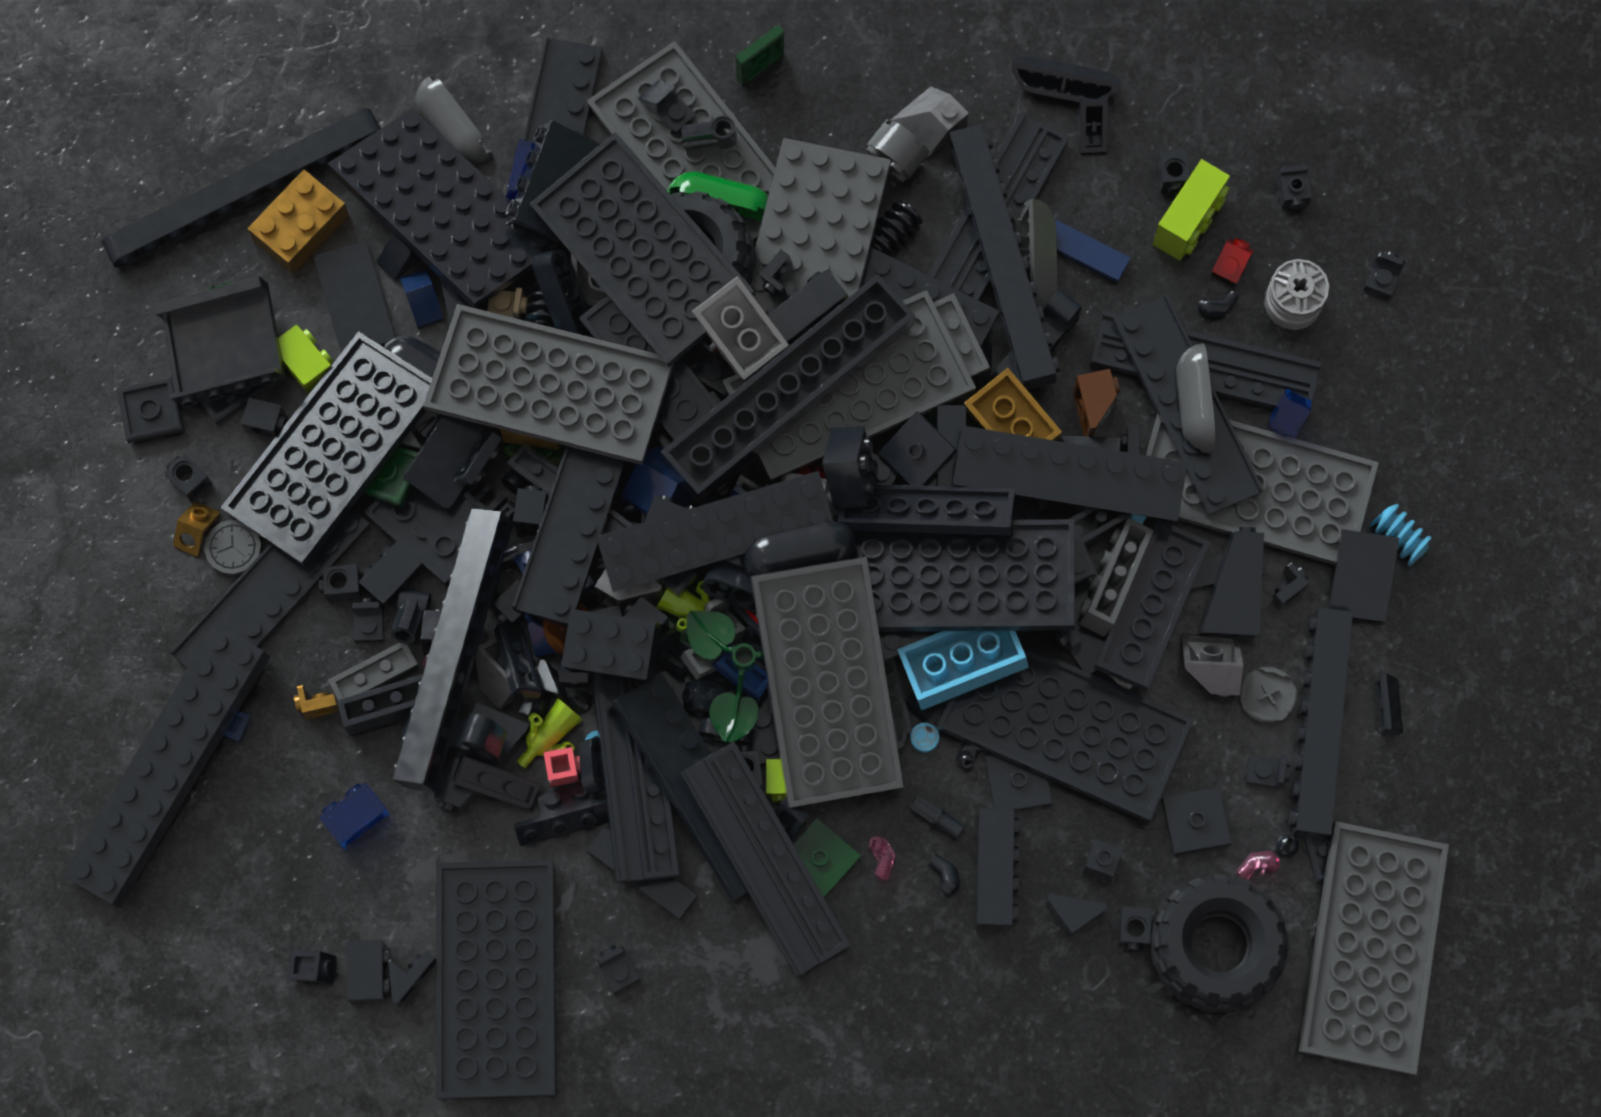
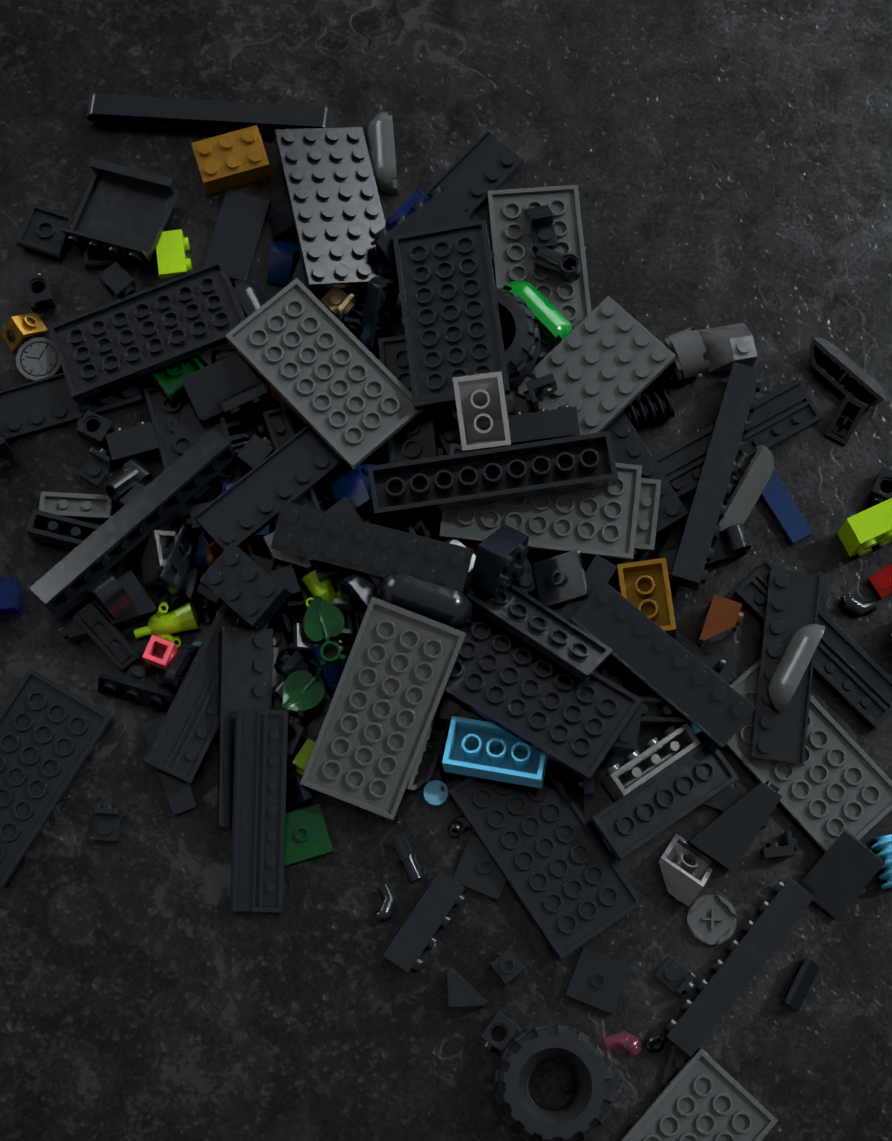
camera: 30 degrees right, 0 degrees up
pearl gold bracket [294,685,340,720] -> none
dark green plate [735,25,784,86] -> none
clear pink arm [869,836,895,880] -> none
clear blue brick [1270,388,1312,438] -> none

